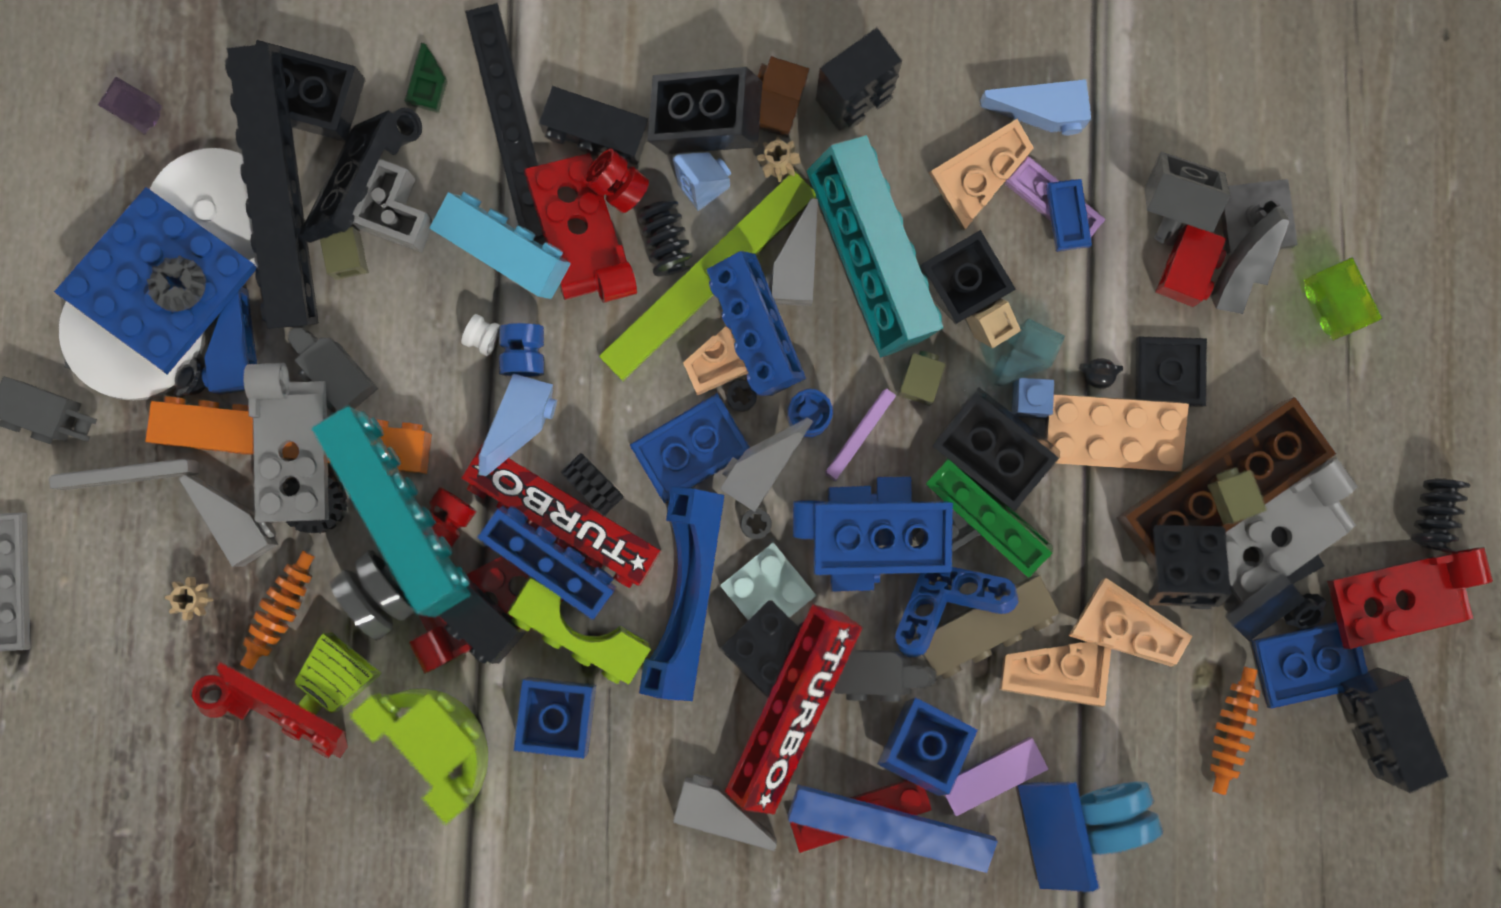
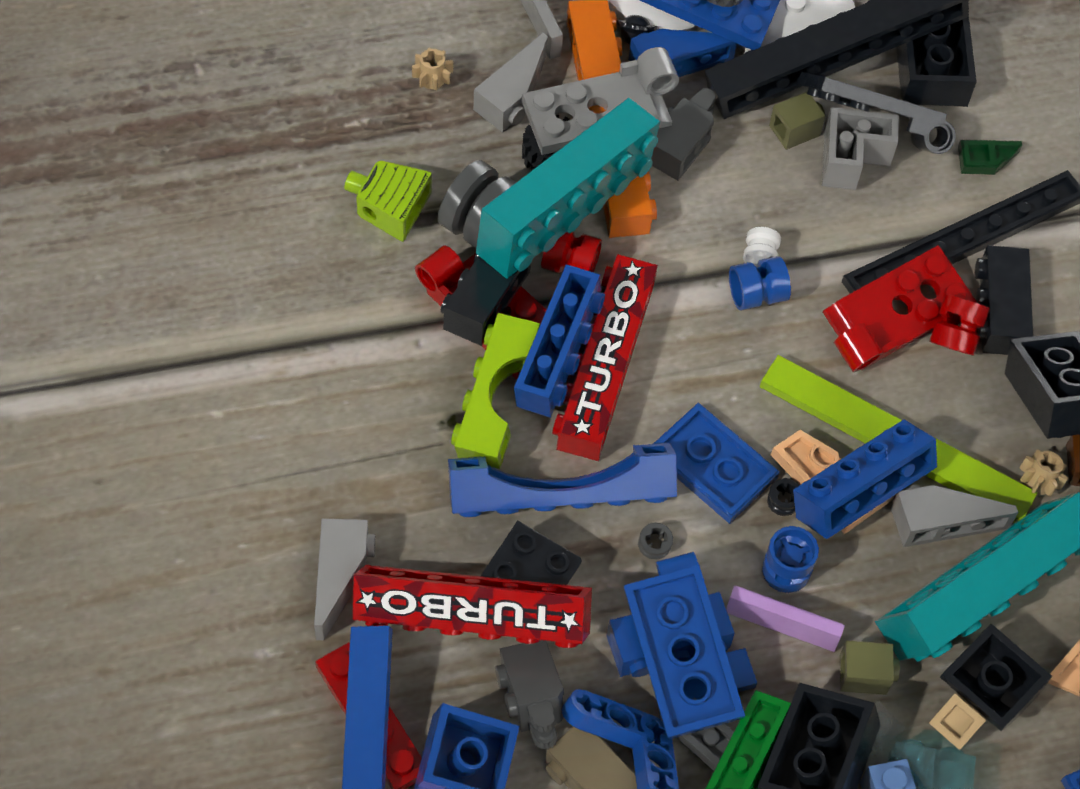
camera: 70 degrees right, 25 degrees down
red hinge [192,662,348,759] -> none
orange piece [240,550,315,670] -> none
lime piece [349,688,488,826] -> none
medium azure brick [429,192,571,299] -> none
light blue slope [479,374,557,476] -> none
blue brick [514,677,596,759] -> none
black tyre [561,453,624,516] -> none
black piece [638,201,693,277] -> none
light blue slope [673,152,731,211] -> none
light grey slope [720,418,813,512] -> none
light aqua plate [720,542,817,620] -> none

